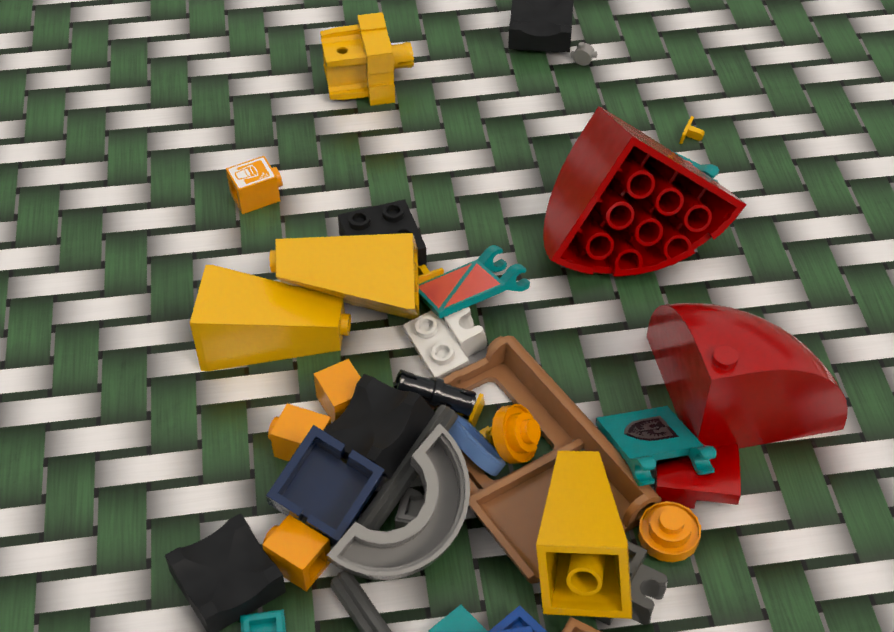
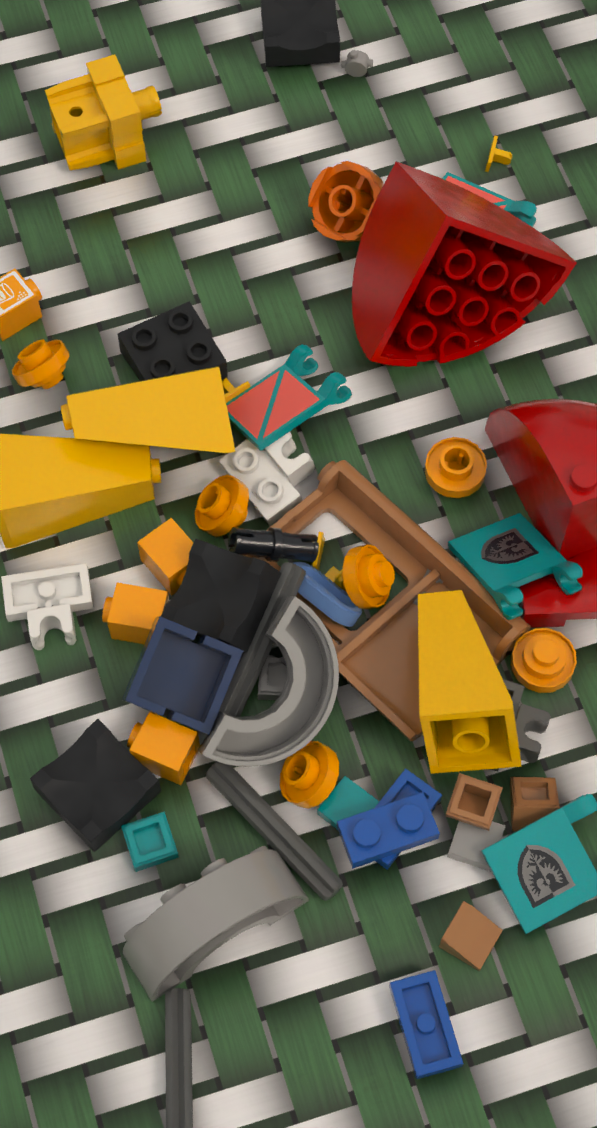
camera: 10 degrees left, 15 degrees up
none -> white plate [1,563,94,650]
none -> light orange plate [12,339,70,389]
none -> light orange plate [195,475,249,537]
none -> light orange plate [279,740,339,809]
none -> orange cylinder [308,161,384,243]
none -> light orange plate [424,437,487,498]

